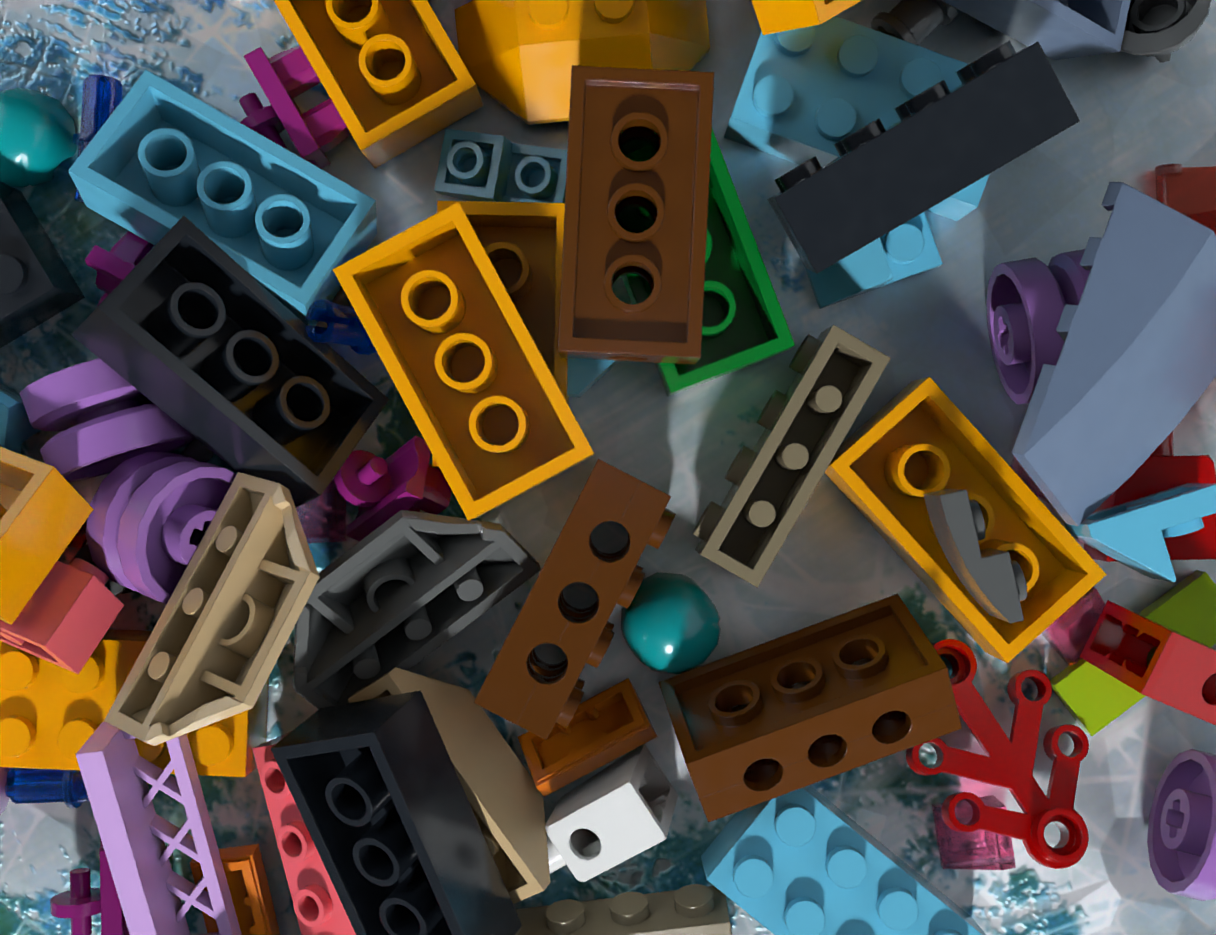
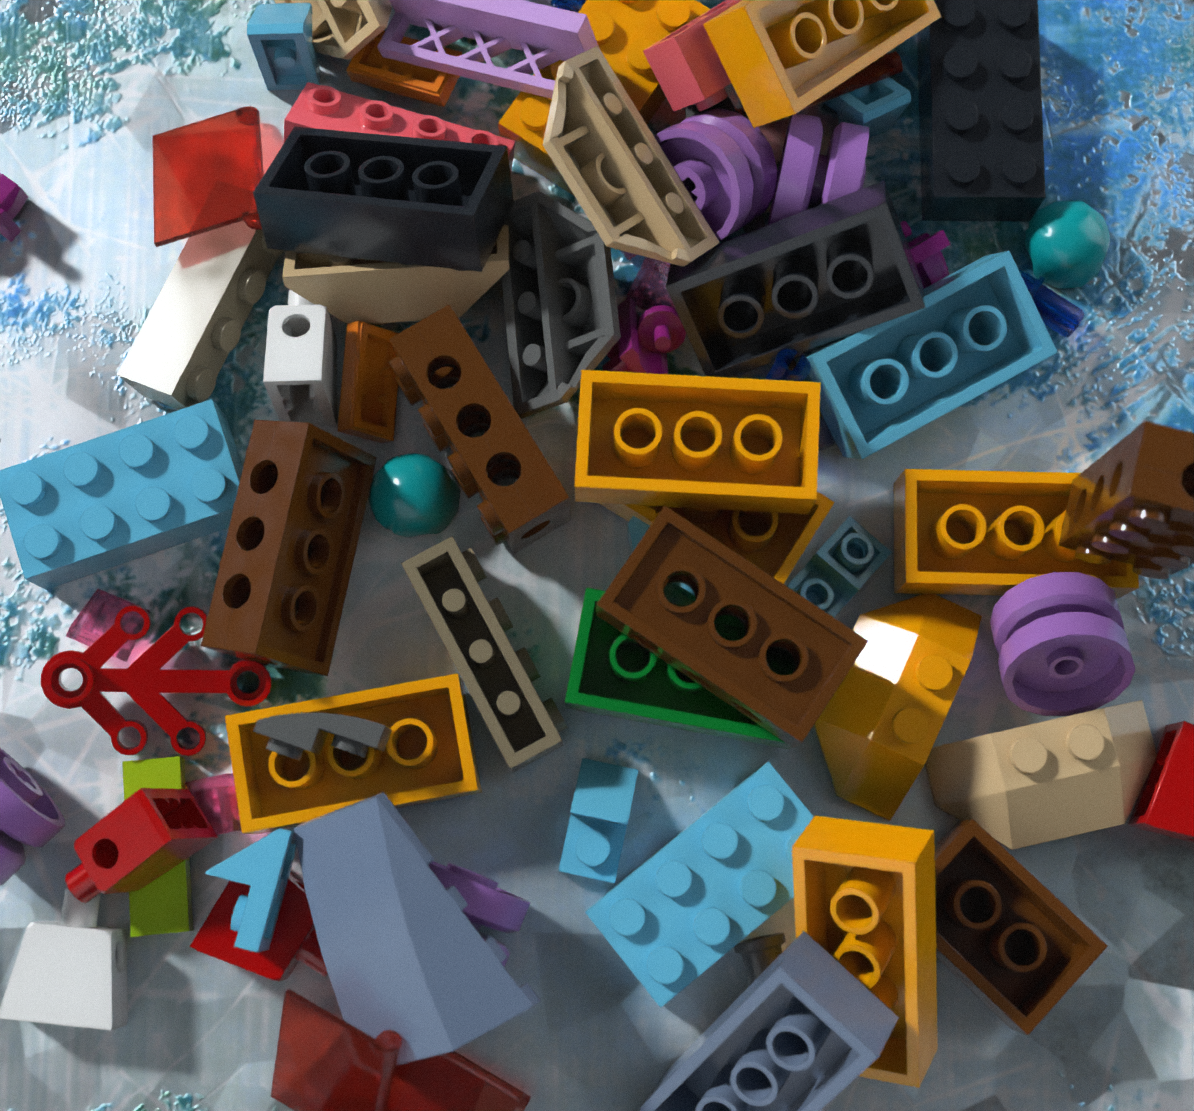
camera: 125 degrees right, 10 degrees down
magenta hips [239,45,351,169] -> none
black brick [767,41,1080,274] -> none

